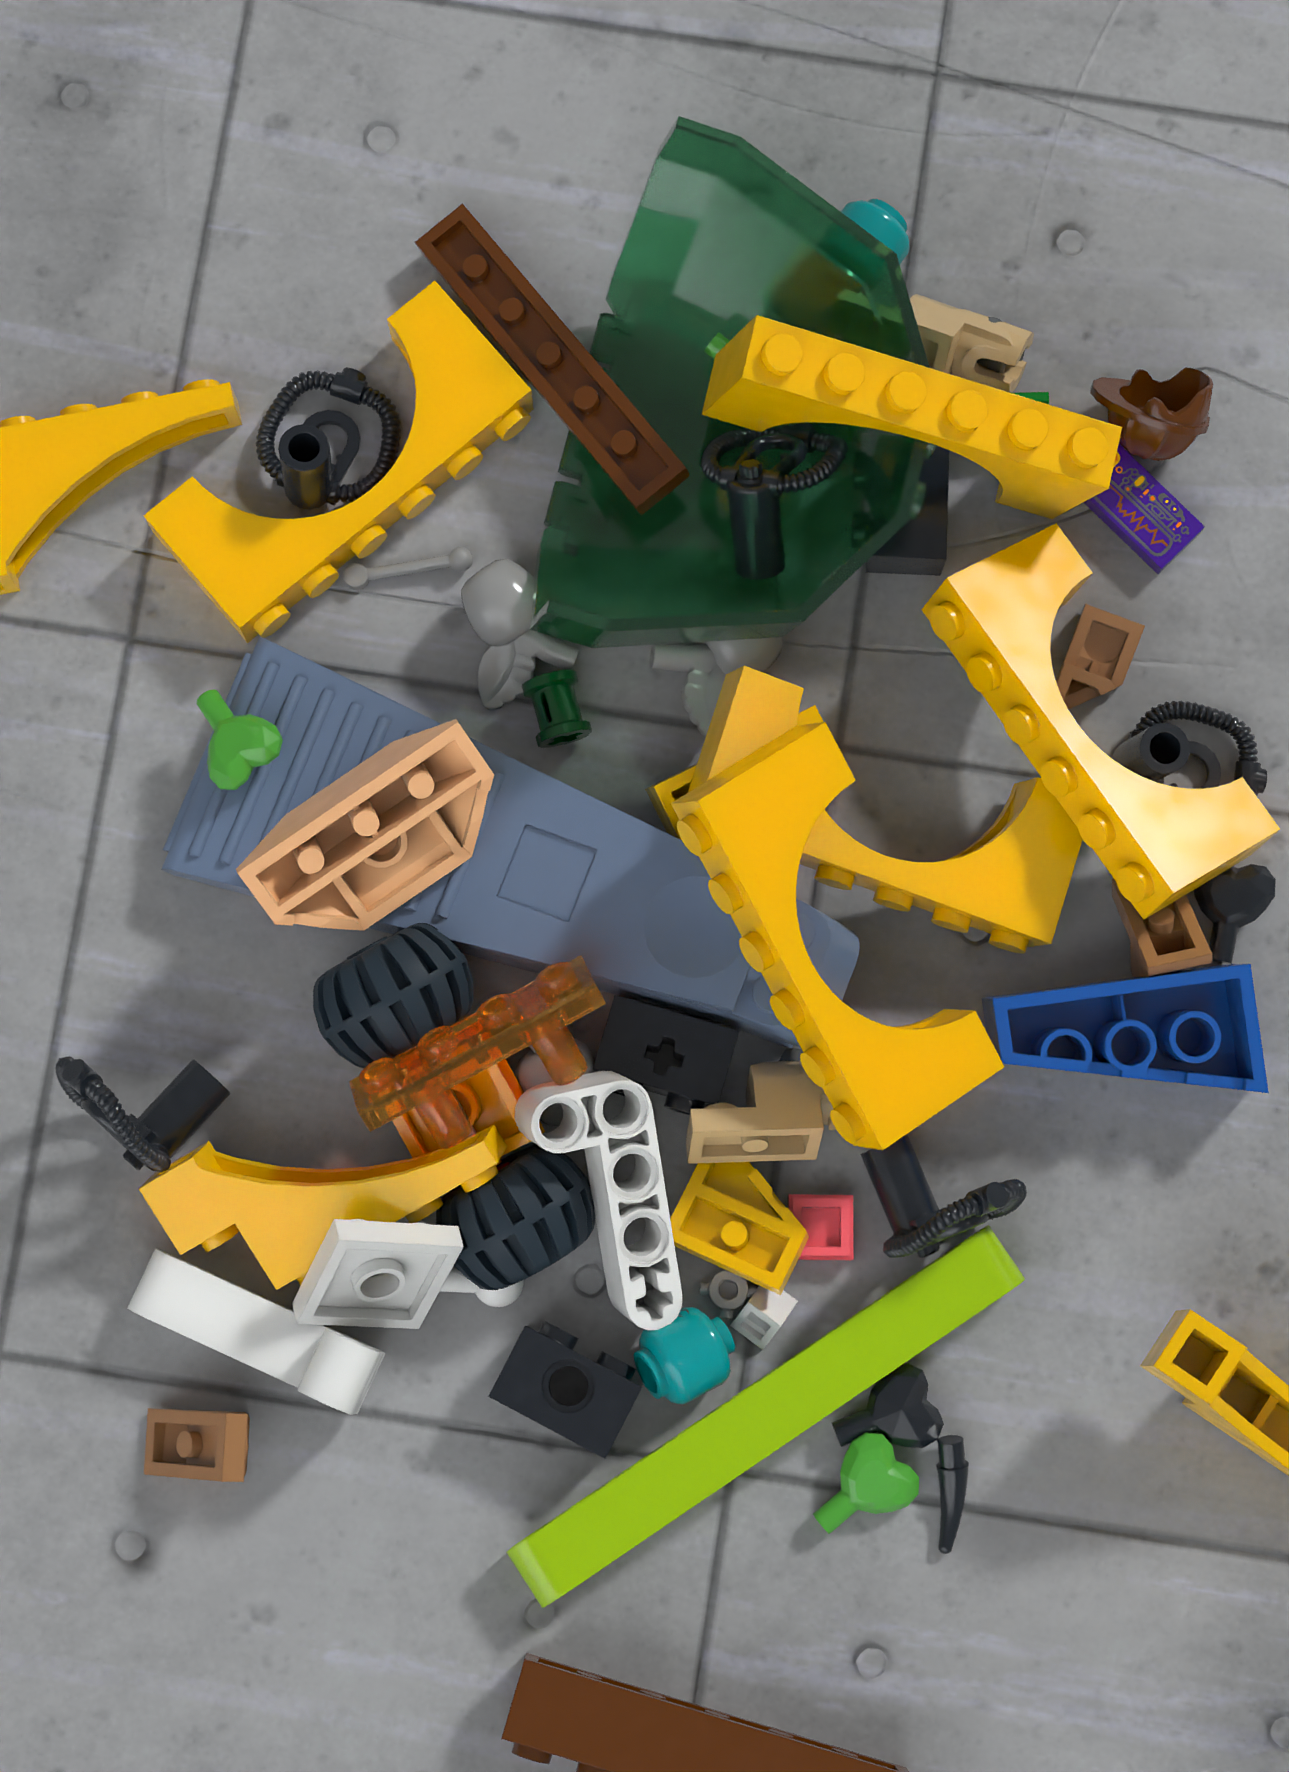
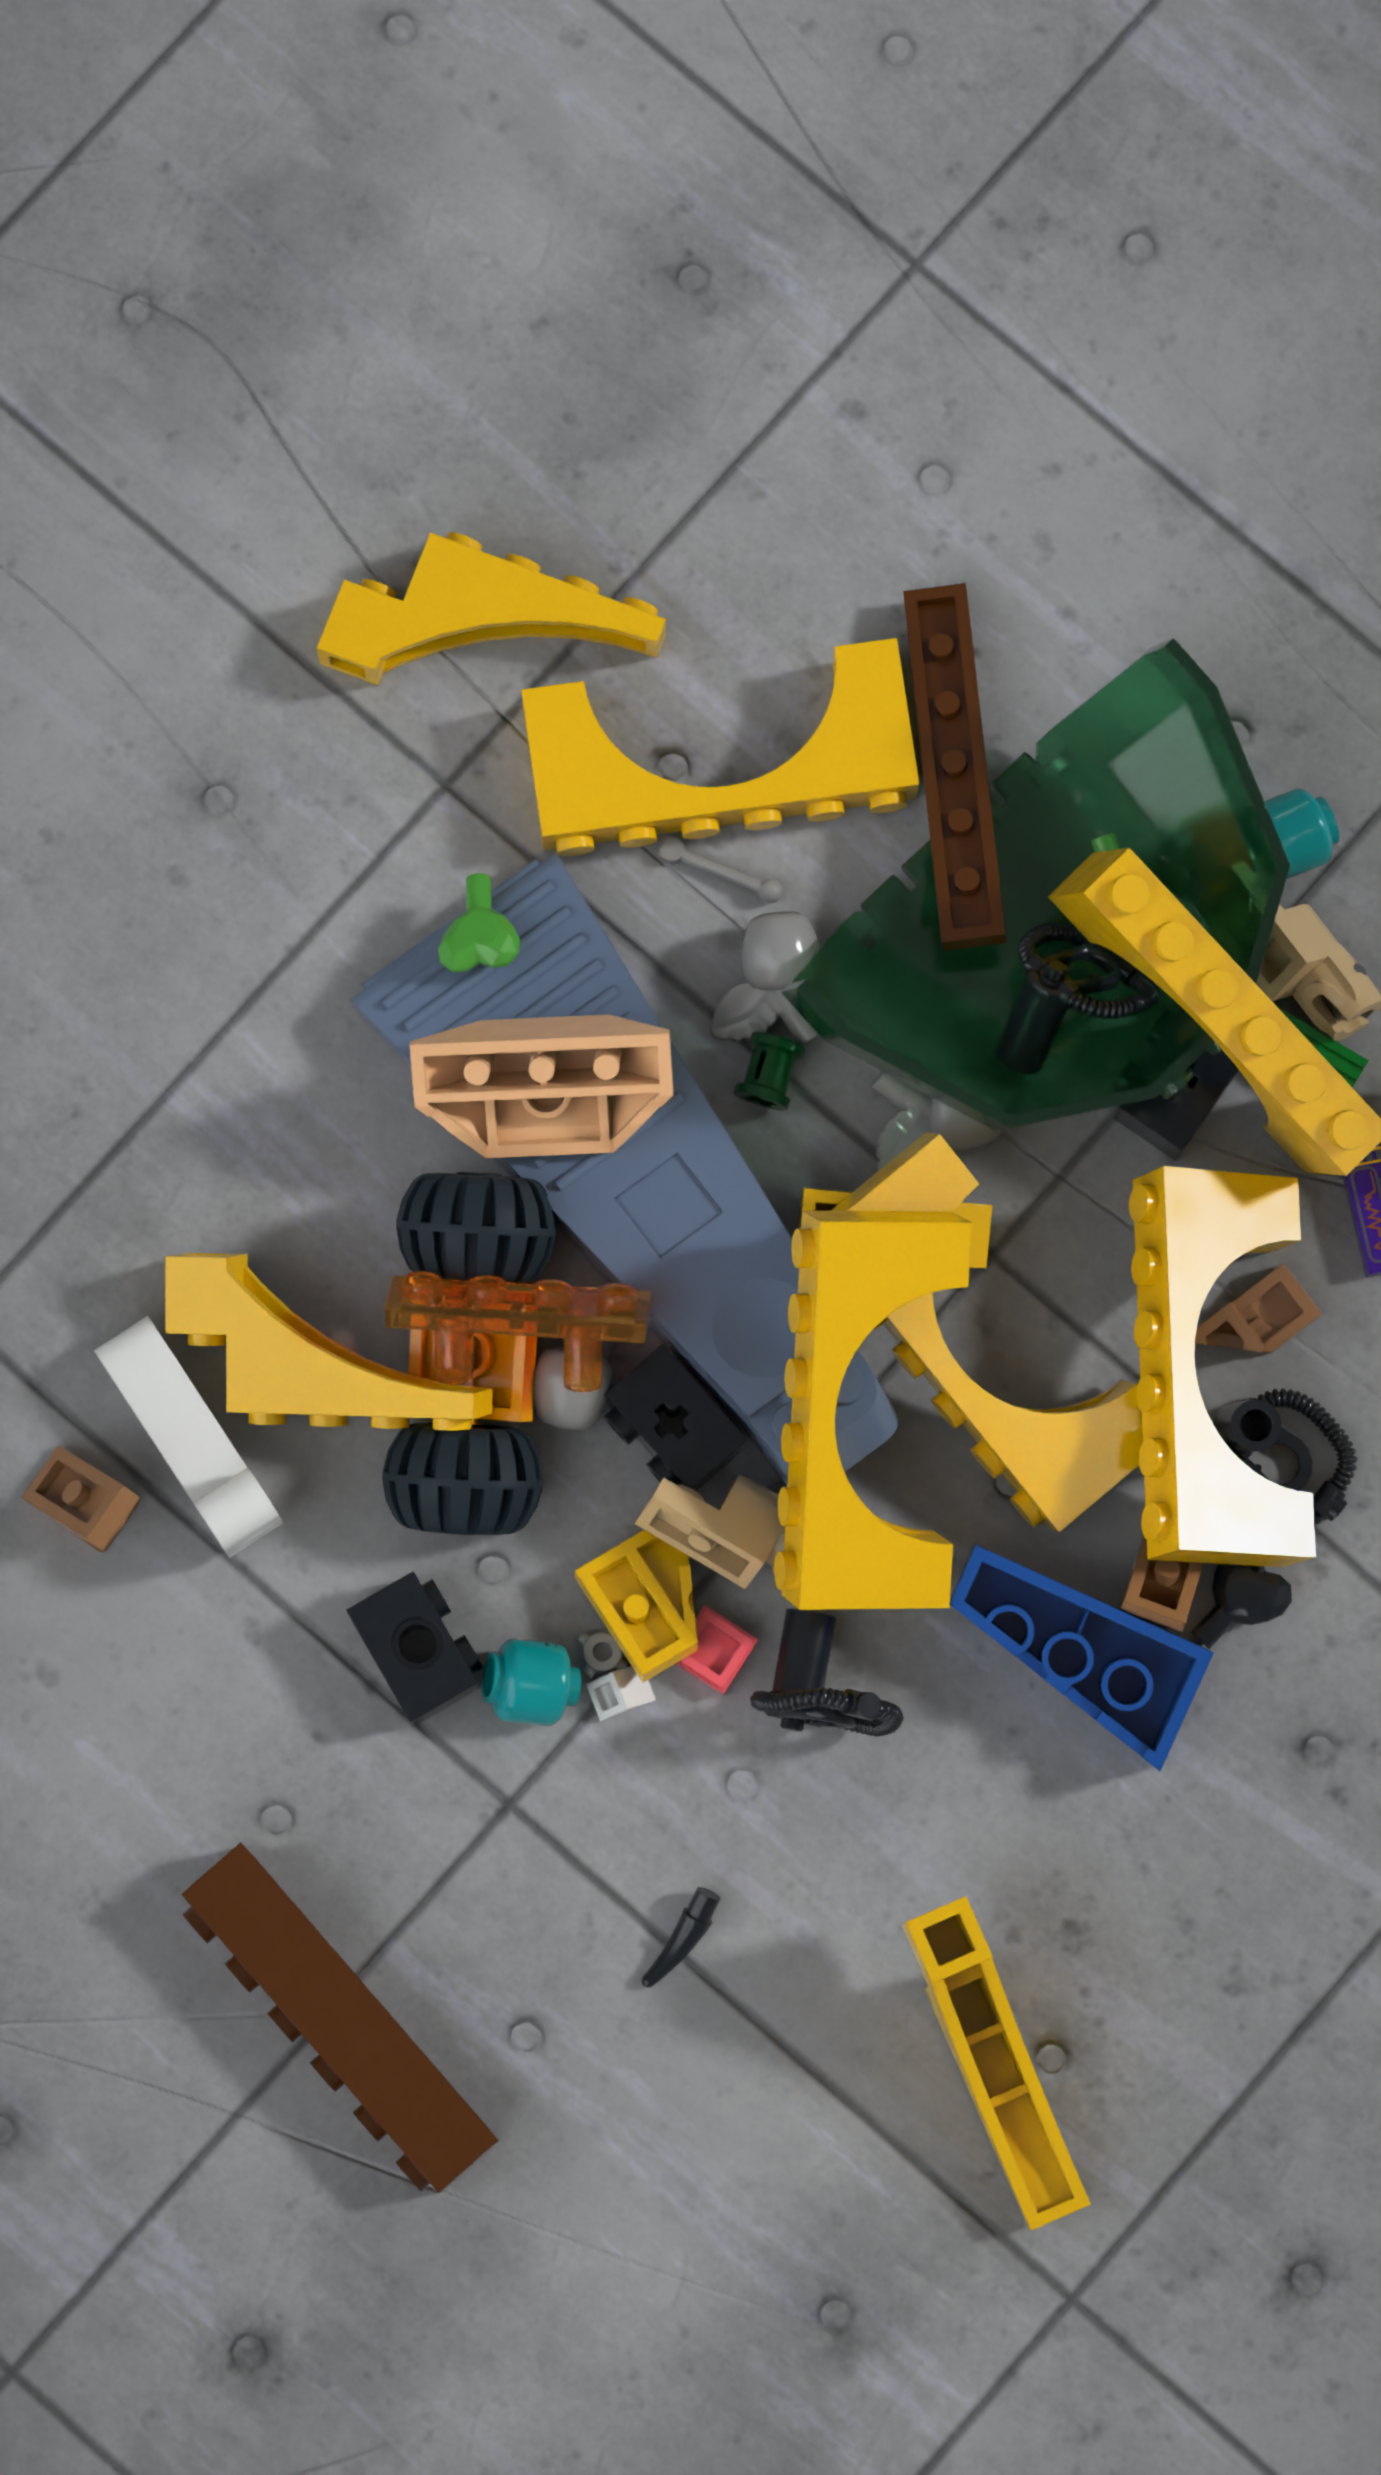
camera: 30 degrees right, 0 degrees up
black piece [55,1056,231,1173] -> none
black piece [256,367,401,510] -> none
white plate [292,1219,524,1329] -> none
lime beam [506,1225,1025,1608] -> none
white beam [515,1071,682,1330] -> none
bright green rock [813,1433,919,1534] -> none
black rock [831,1363,944,1448] -> none

